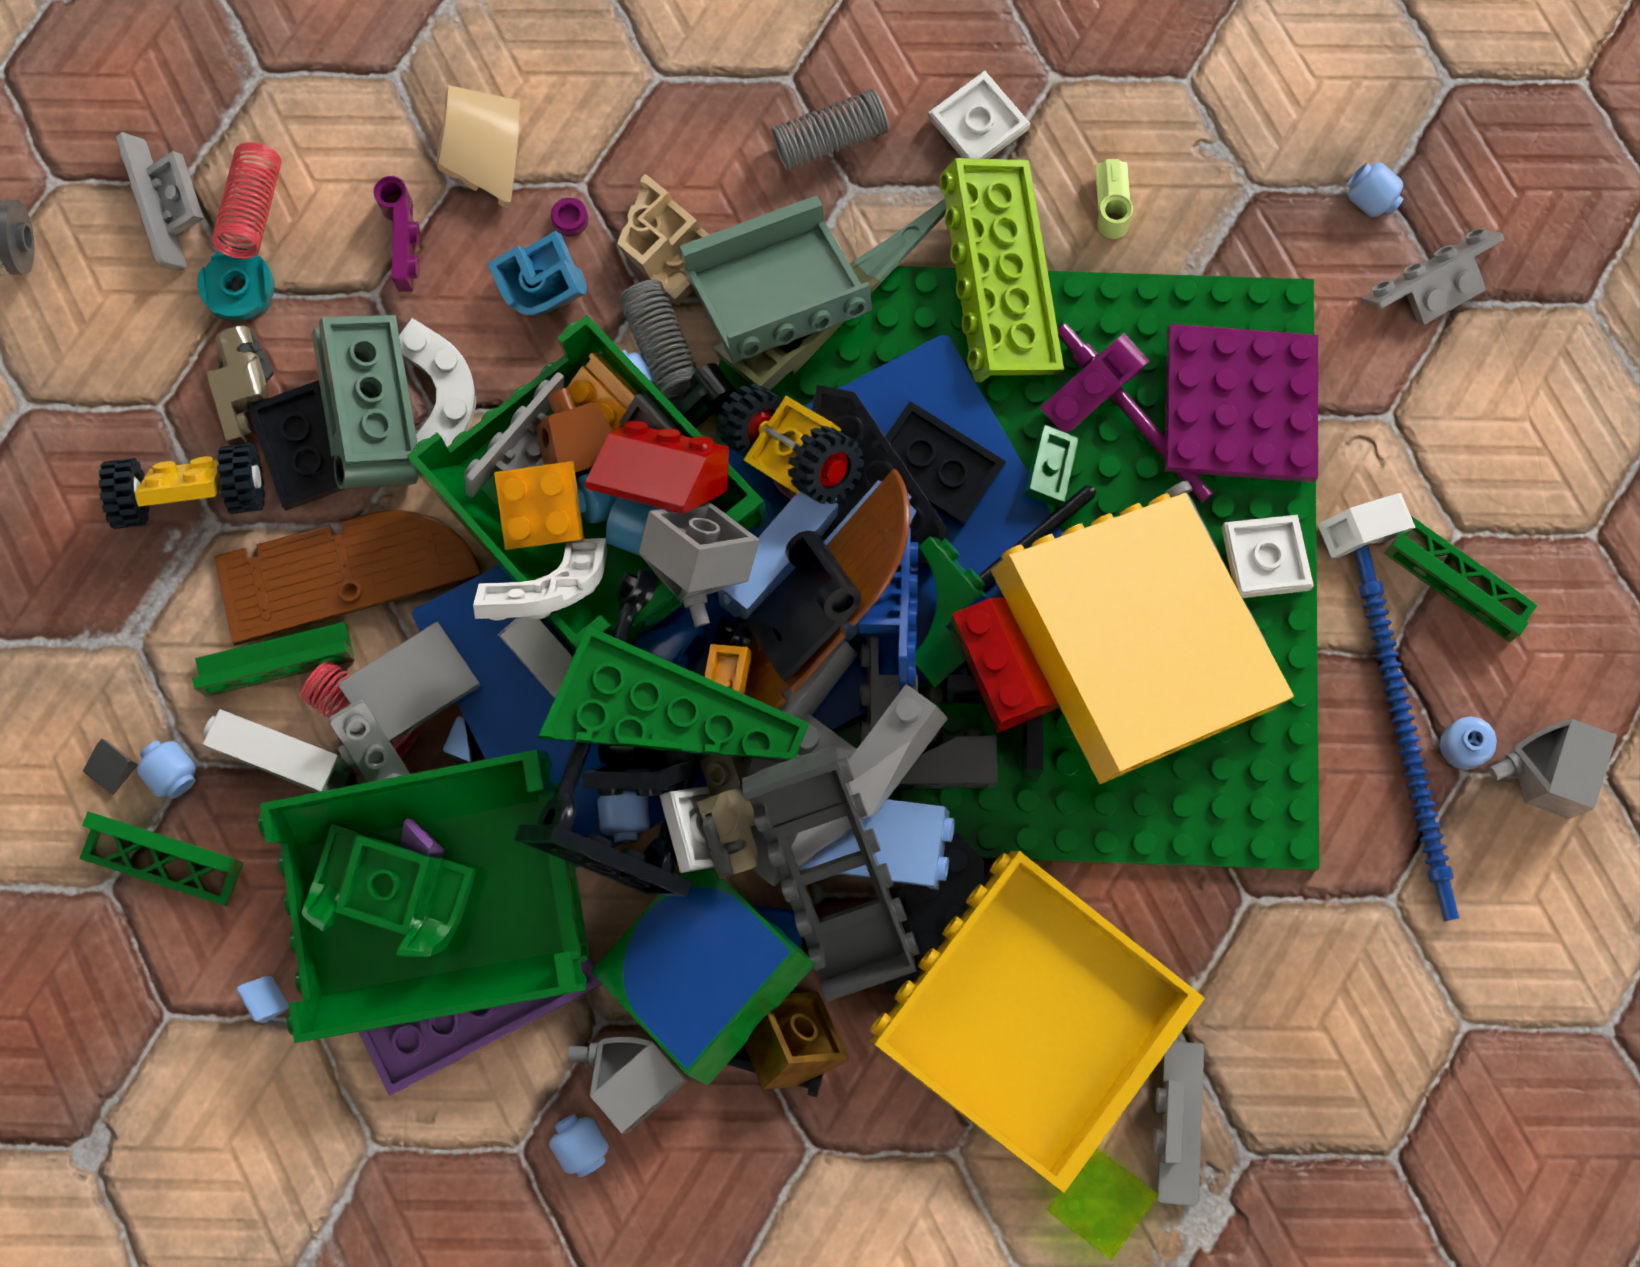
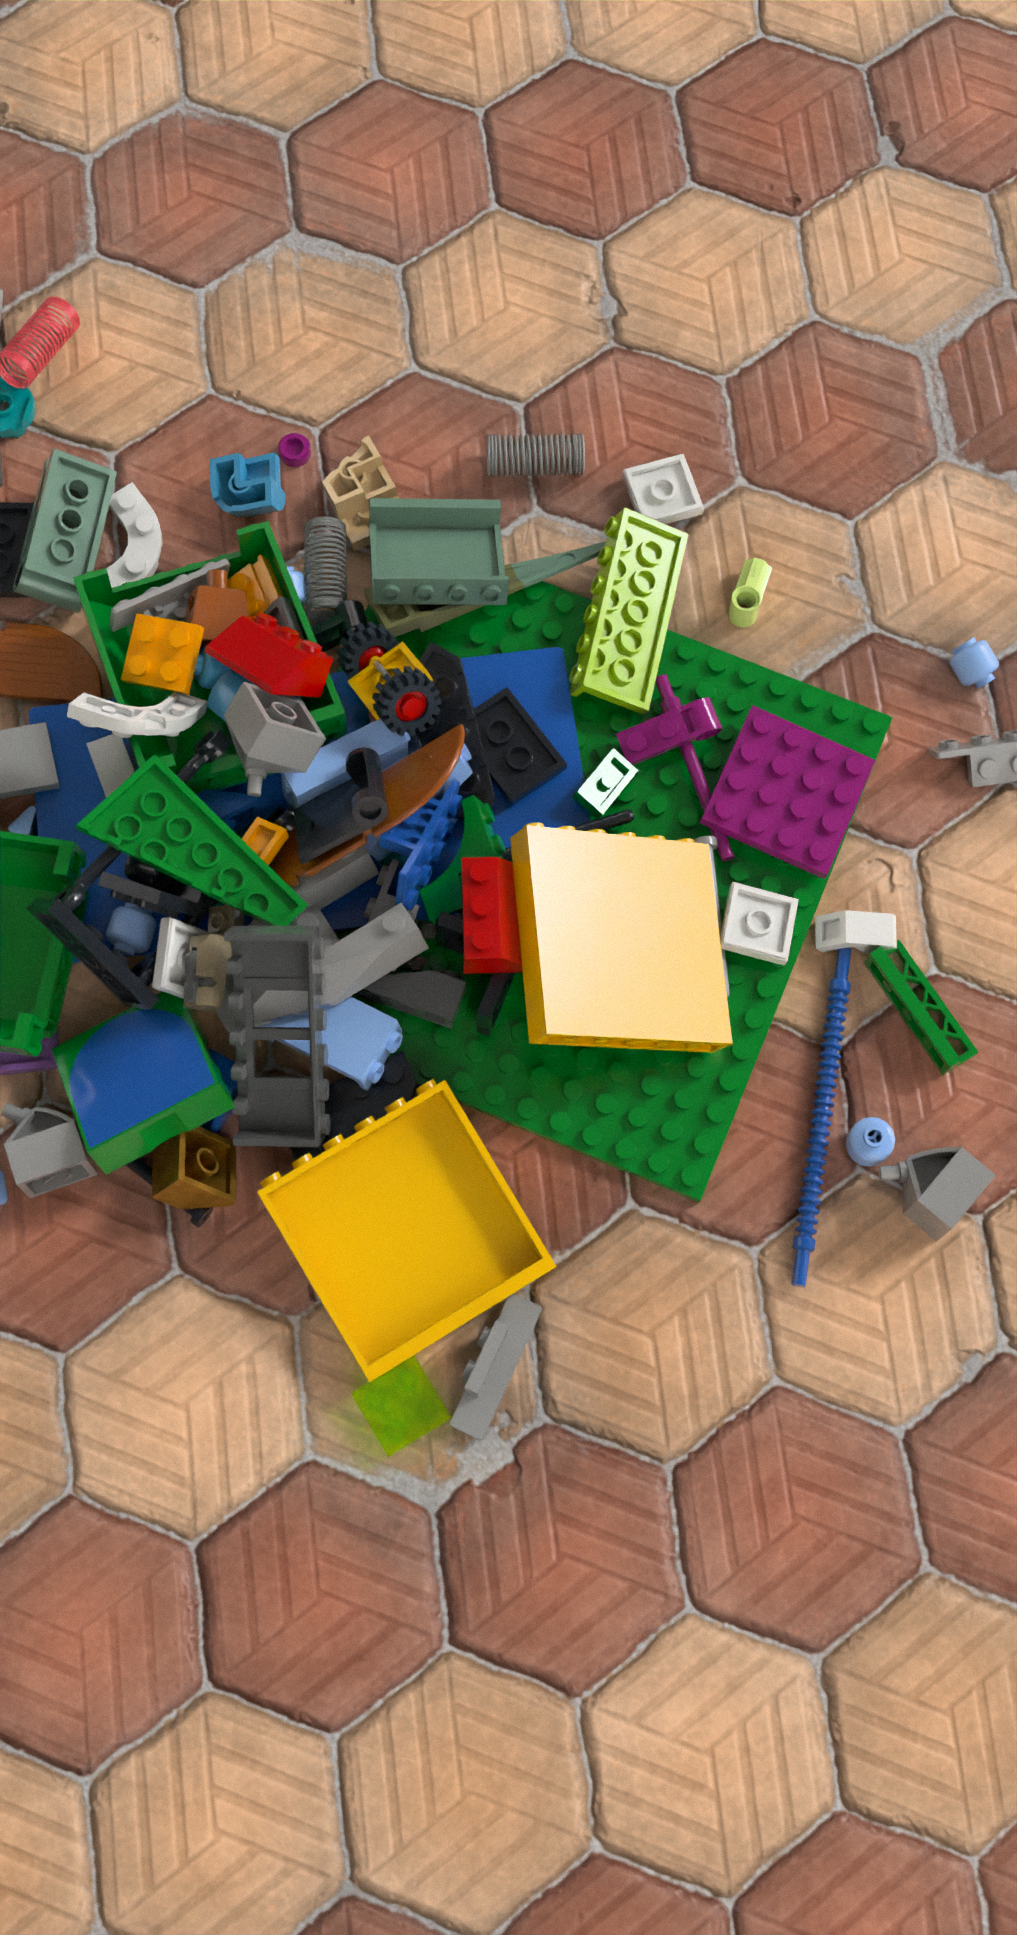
camera: 15 degrees right, 5 degrees down
magenta plate [373,176,420,292] -> none
tan slope [437,85,520,208] -> none

